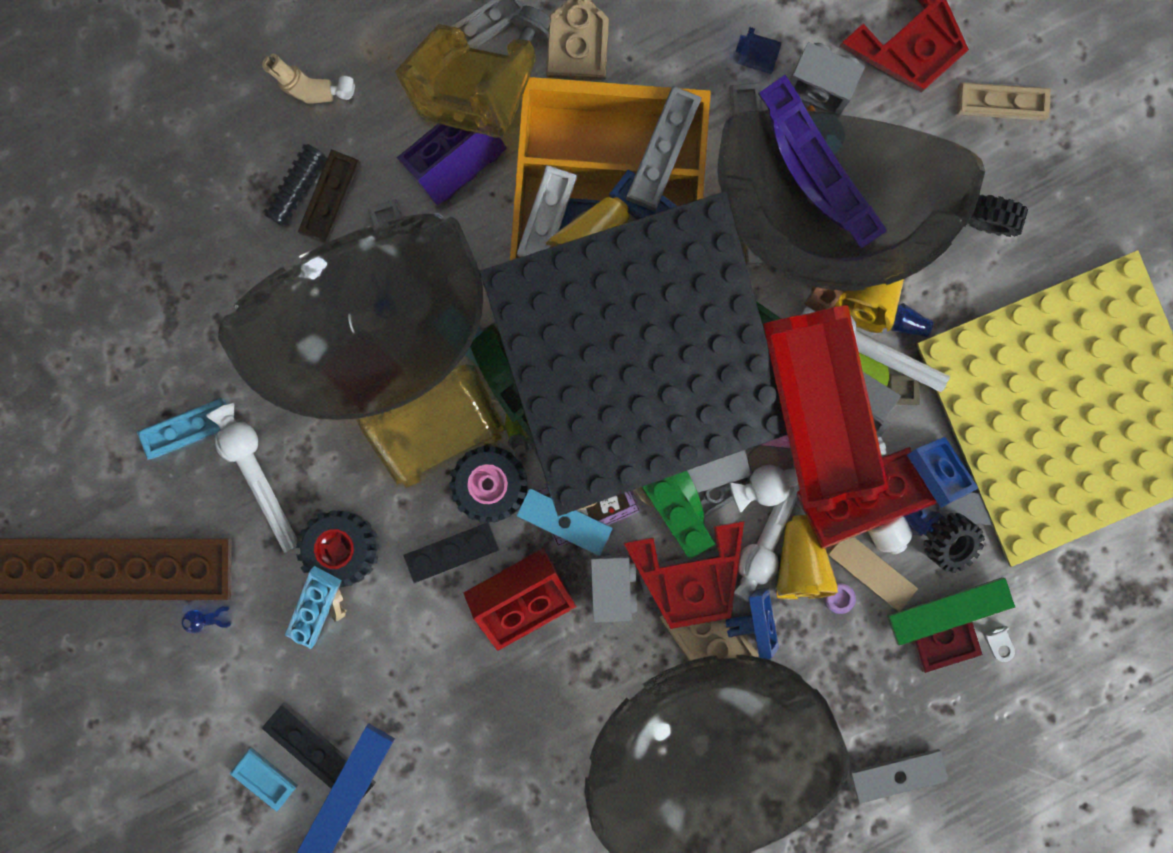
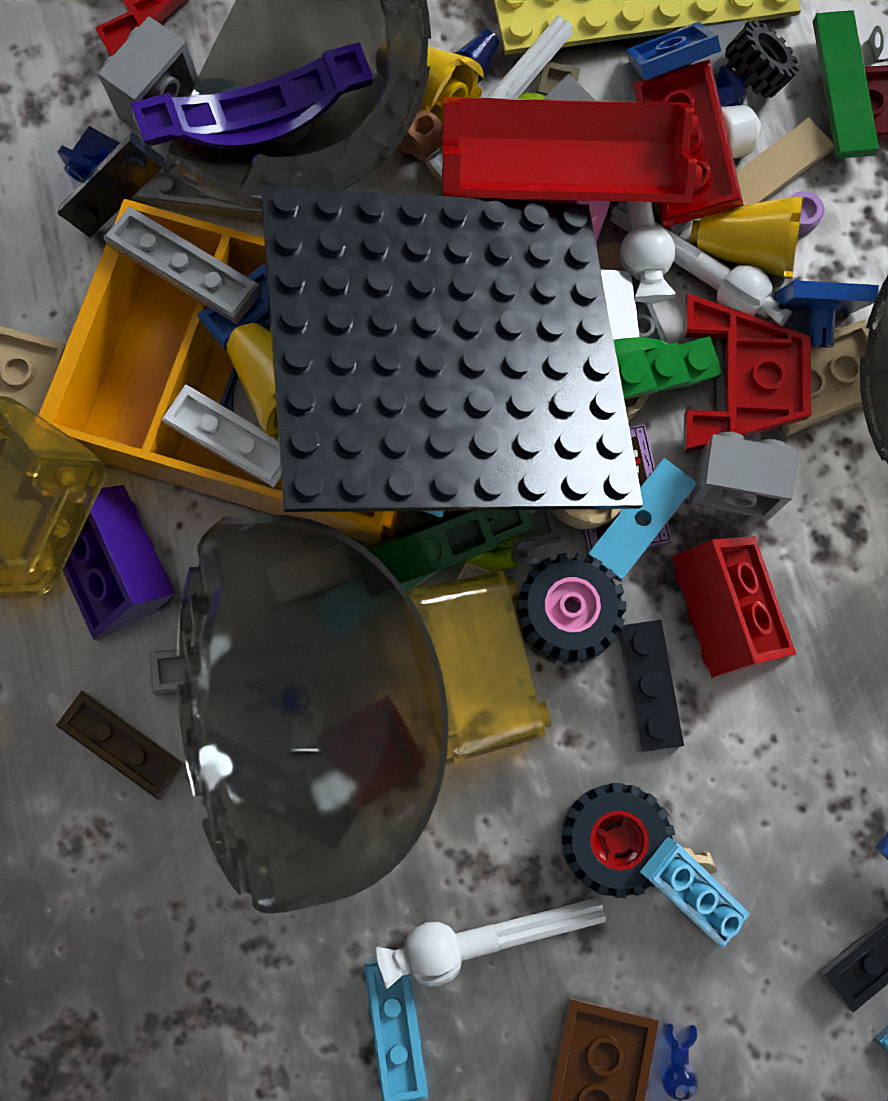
camera: 75 degrees left, 10 degrees down
black piece [263,144,327,226] -> none
none -> black plate [57,132,165,238]

